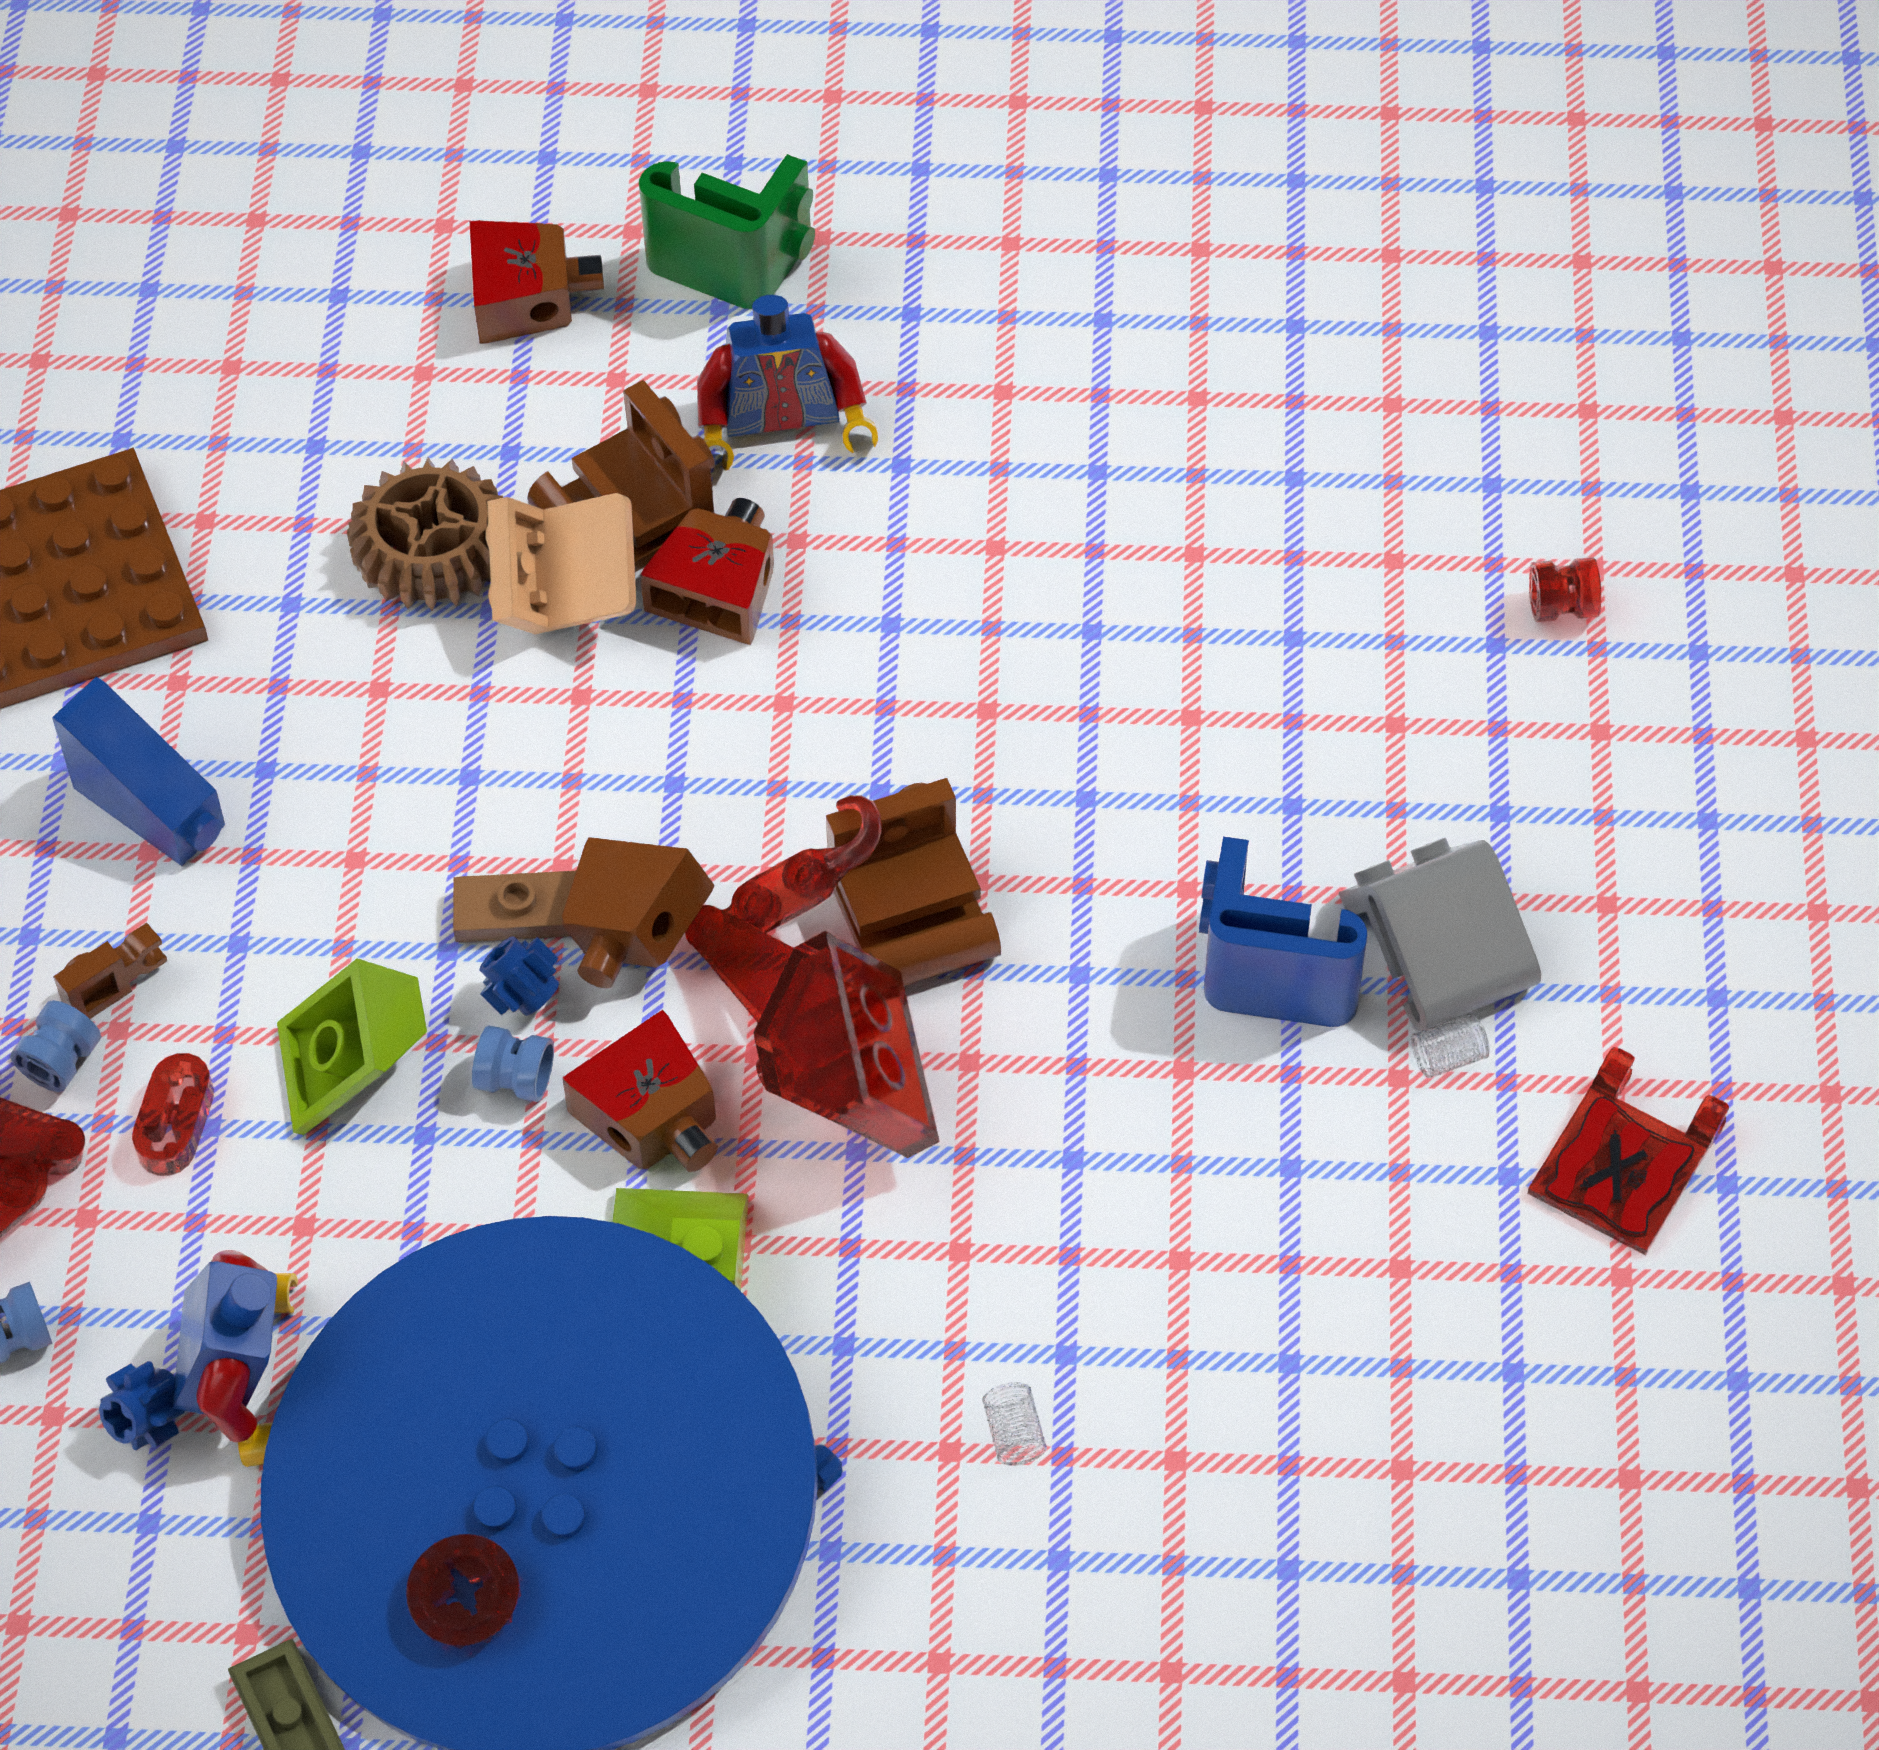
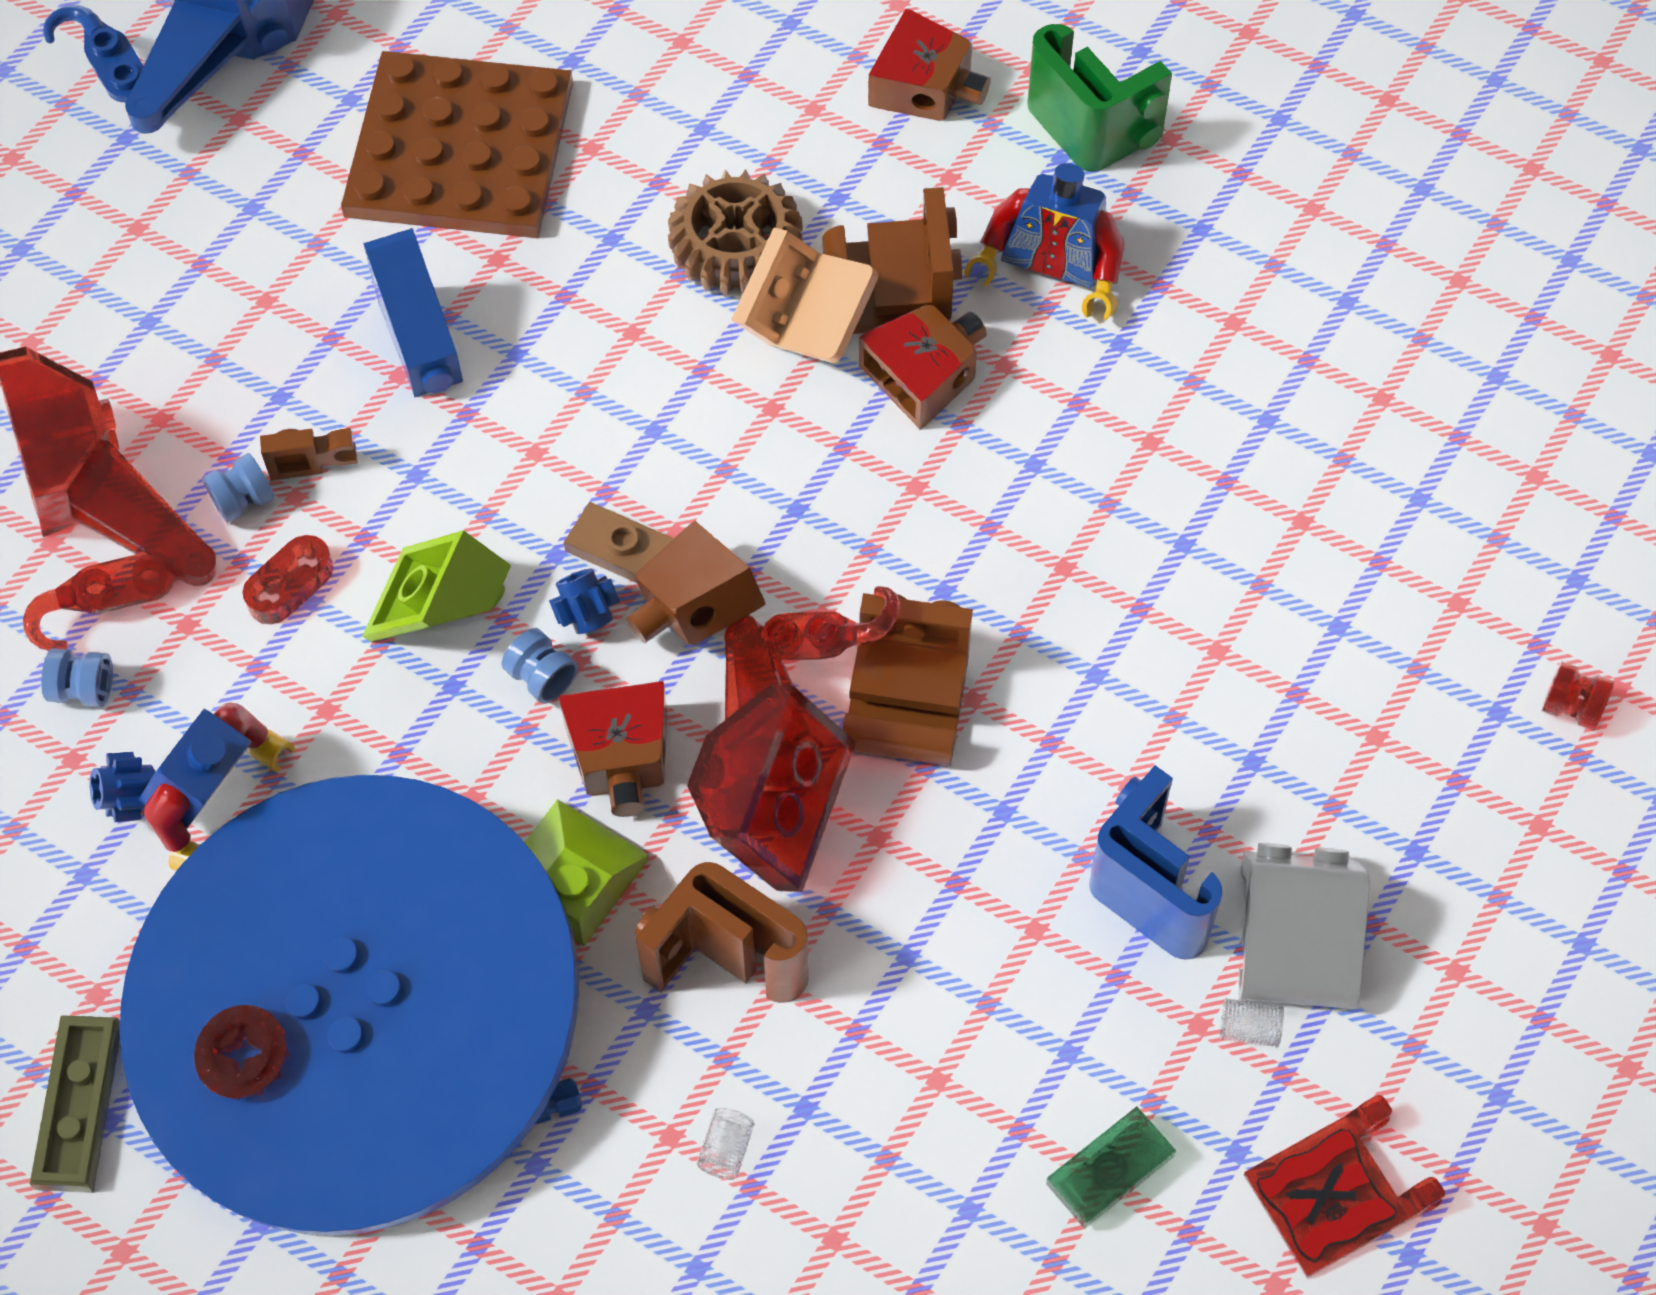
camera: 30 degrees right, 5 degrees up
none -> dark orange piece [635,862,809,1003]
none -> clear green plate [1046,1106,1176,1229]

